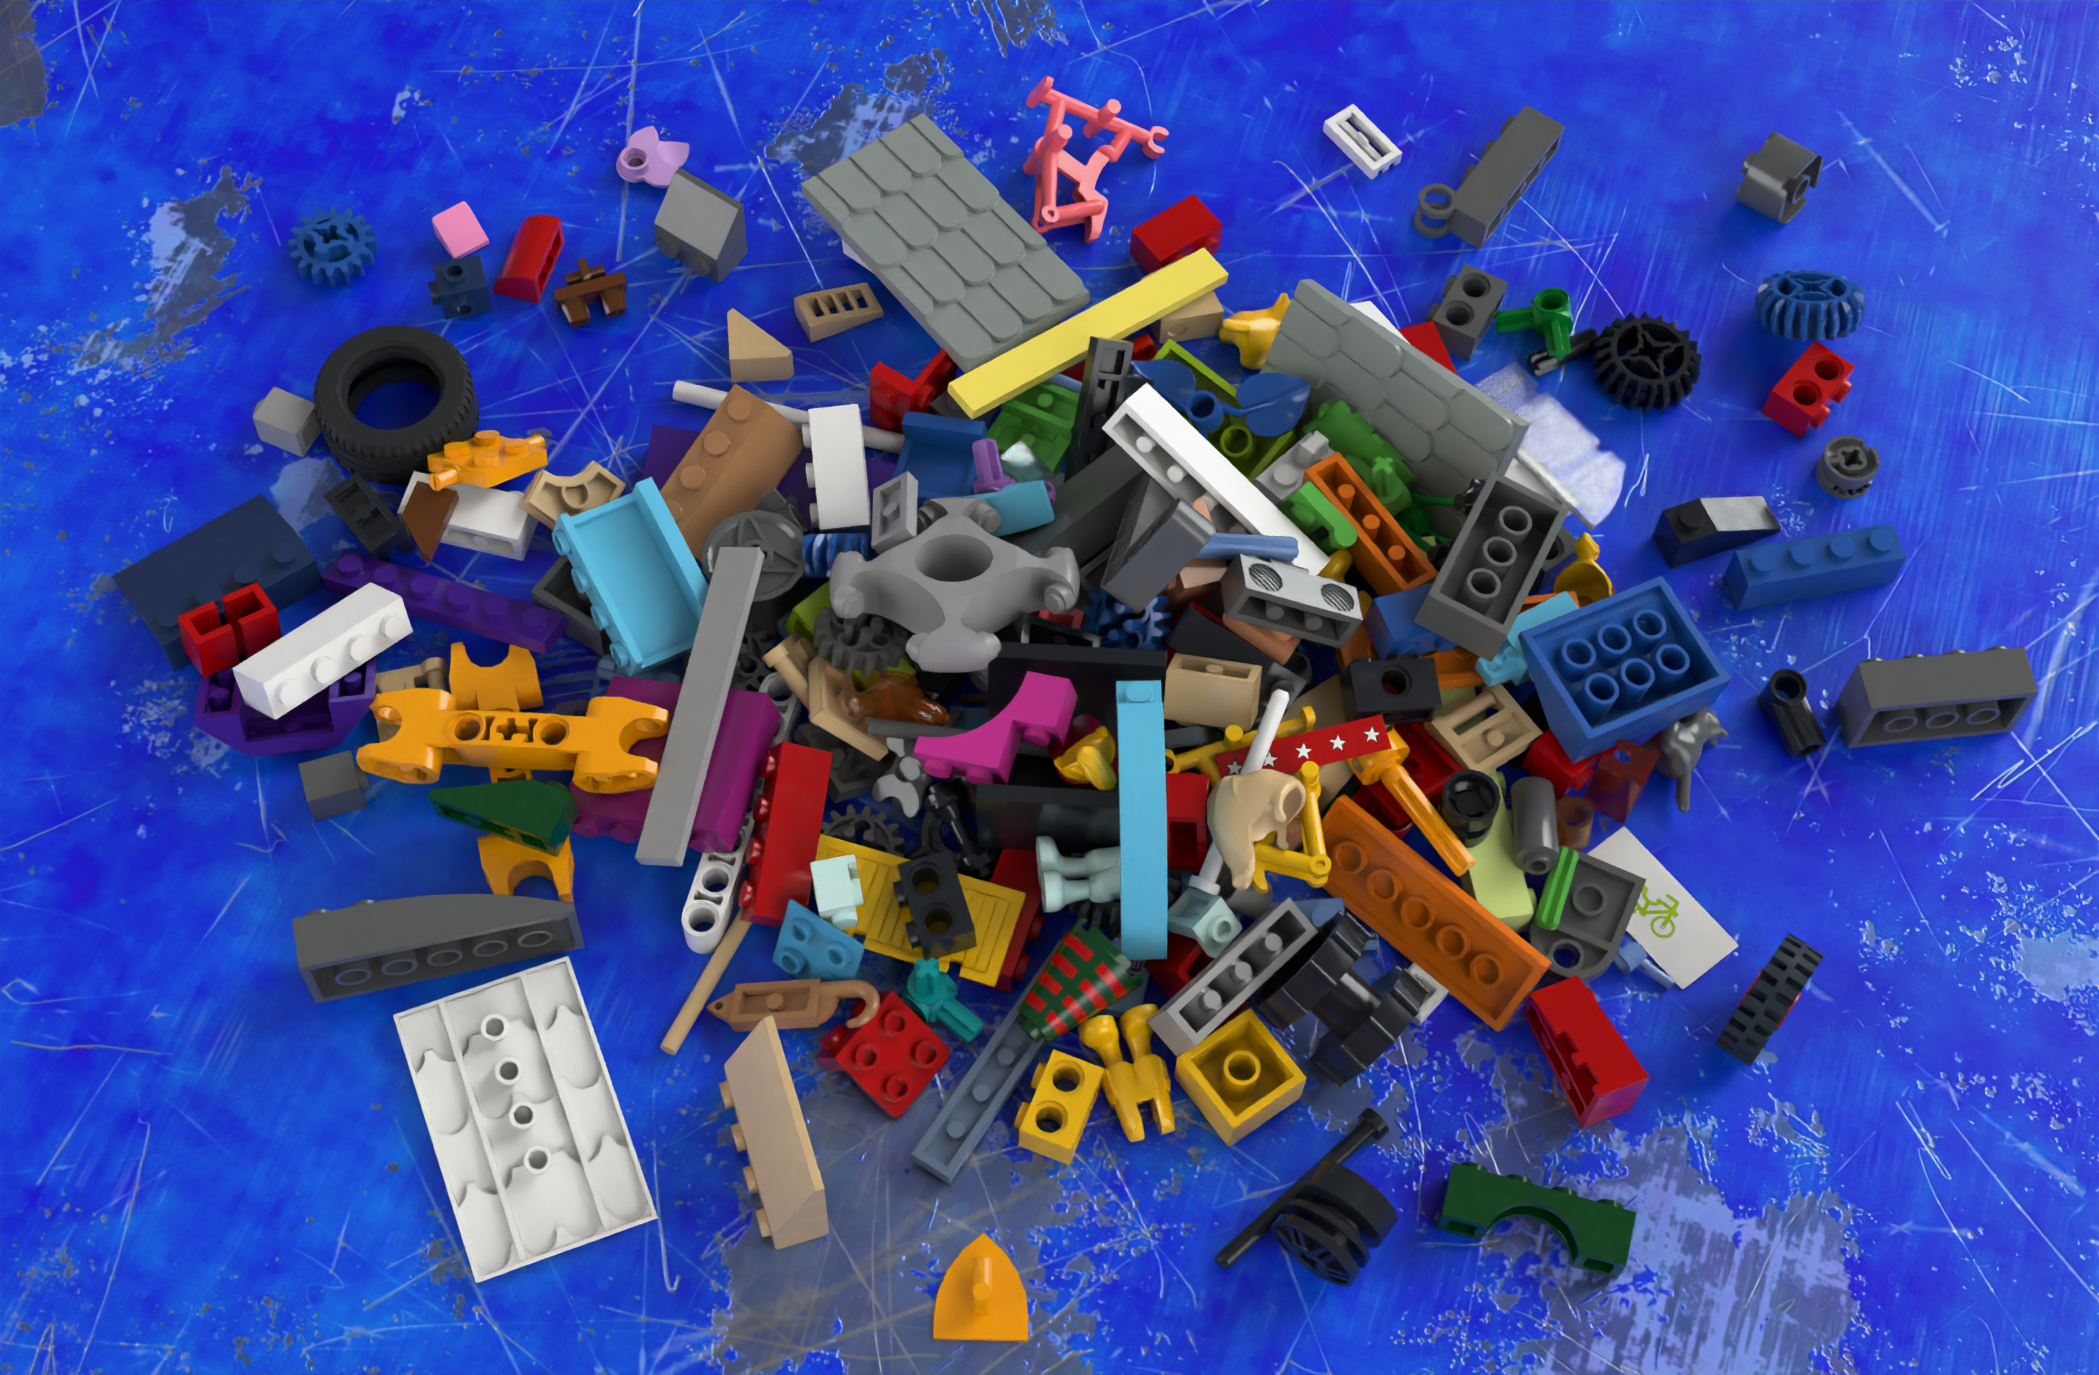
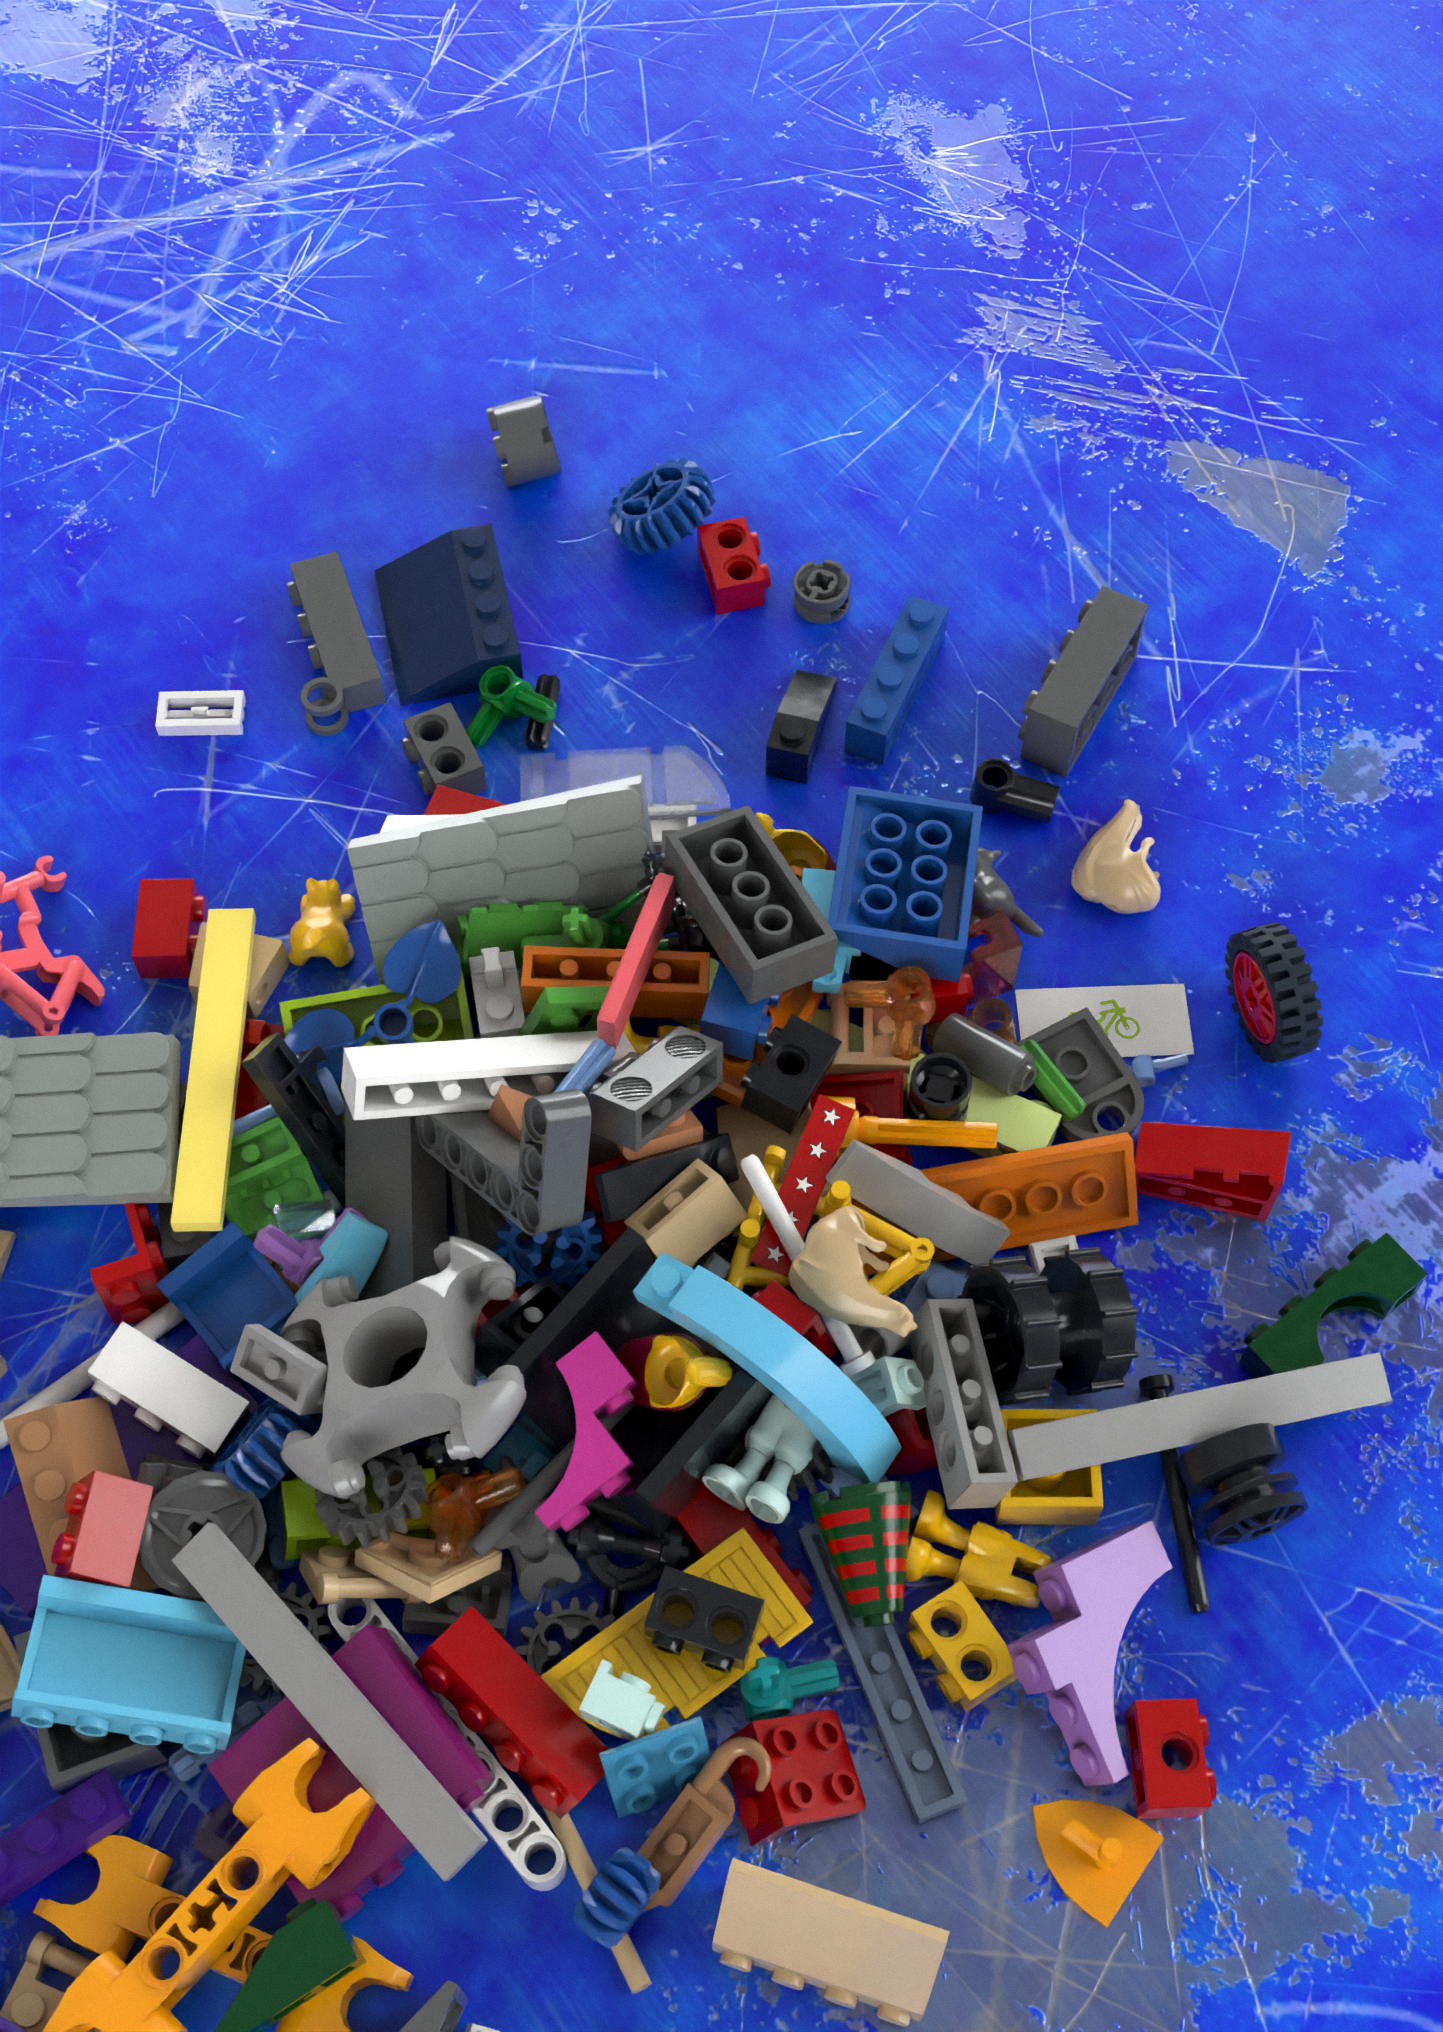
camera: 50 degrees left, 0 degrees up
black gear [1591,311,1701,414] -> none
none -> brick [51,1470,154,1589]
none -> dark blue slope [375,524,524,706]
none -> blue gear [573,1847,661,1949]
none -> coral tile [597,873,675,1050]
none -> light grey slope [825,1139,1011,1265]
none -> clear orange axle [844,966,936,1061]
none -> light grey tile [1007,1352,1392,1482]
none -> arch [1007,1520,1172,1786]
none -> tan piece [1071,799,1161,914]
none -> red brick [1124,1698,1217,1819]

